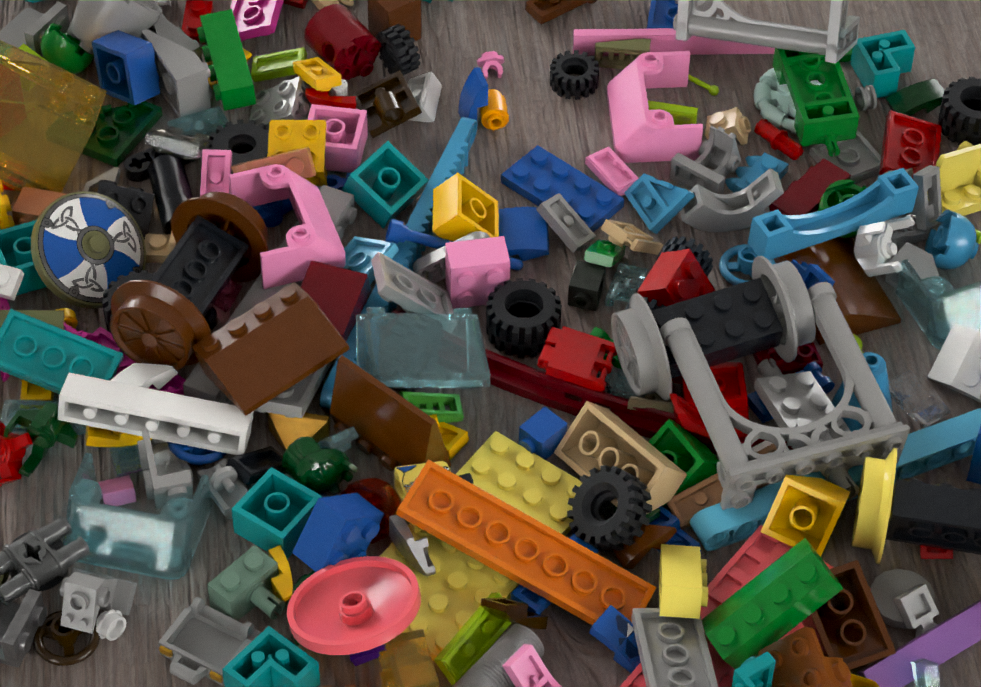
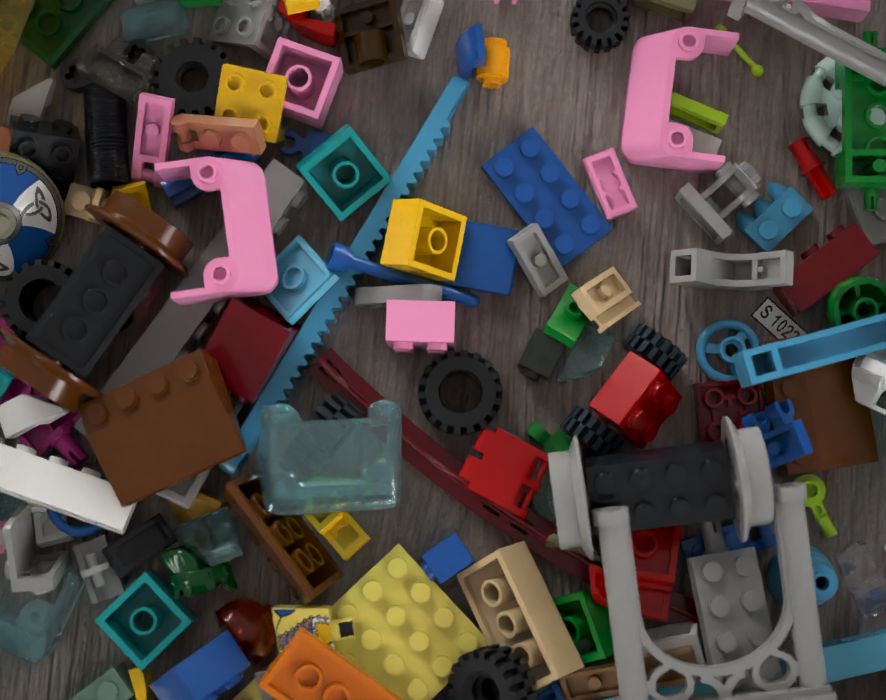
camera: 15 degrees right, 35 degrees up
light grey plate [371,252,457,334] -> none
dark azure wing [624,173,695,234] -> none
tan bracket [705,107,751,145] -> none

